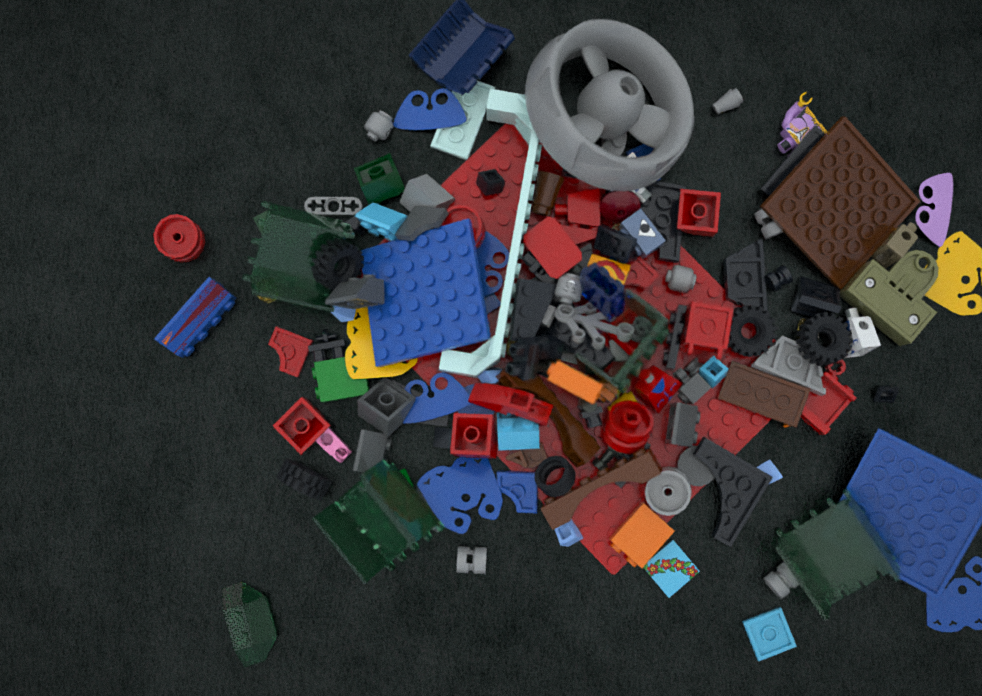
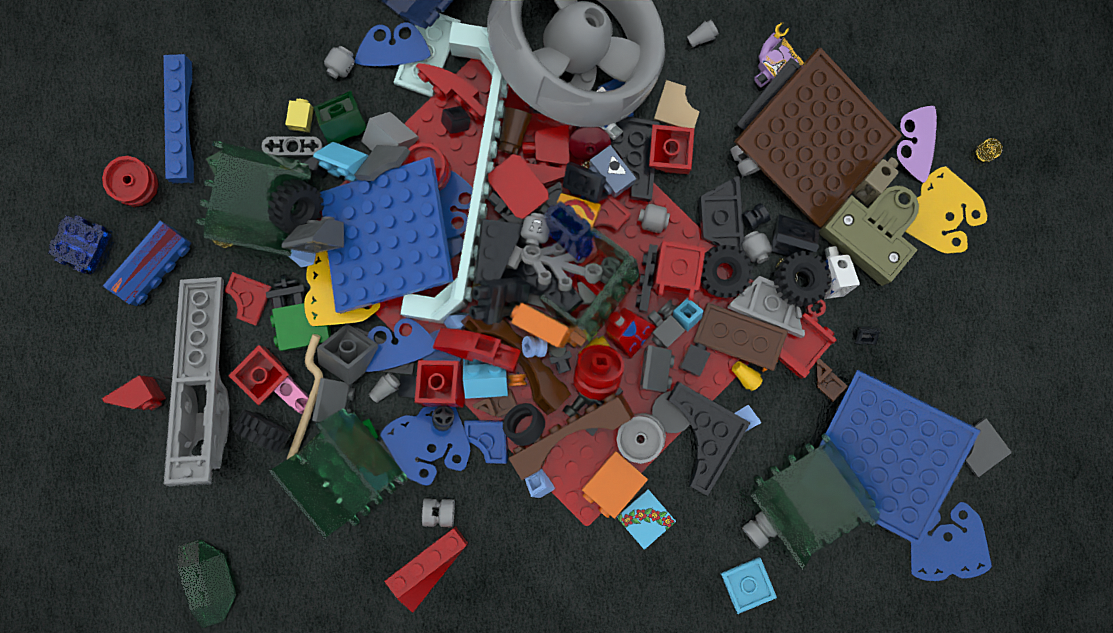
camera: 10 degrees left, 0 degrees up
none -> clear blue brick [48,215,111,274]
none -> red slope [102,375,166,411]
none -> blue arch [164,54,194,184]
none -> light grey piece [164,277,230,486]
none -> light yellow brick [285,99,314,133]
none -> tan piece [287,334,323,462]
none -> light grey cone [369,372,400,403]
none -> red wedge [384,526,468,613]
none -> red slope [416,63,487,122]
none -> black wheel [432,405,454,431]
none -> orange bush [507,374,527,386]
none -> light blue wheel [522,336,547,358]
none -> tan tile [654,80,699,128]
none -> black brick [678,343,710,377]
none -> yellow cone [732,361,763,391]
none -> light grey head [742,231,772,264]
none -> reddish brown slope [817,359,848,402]

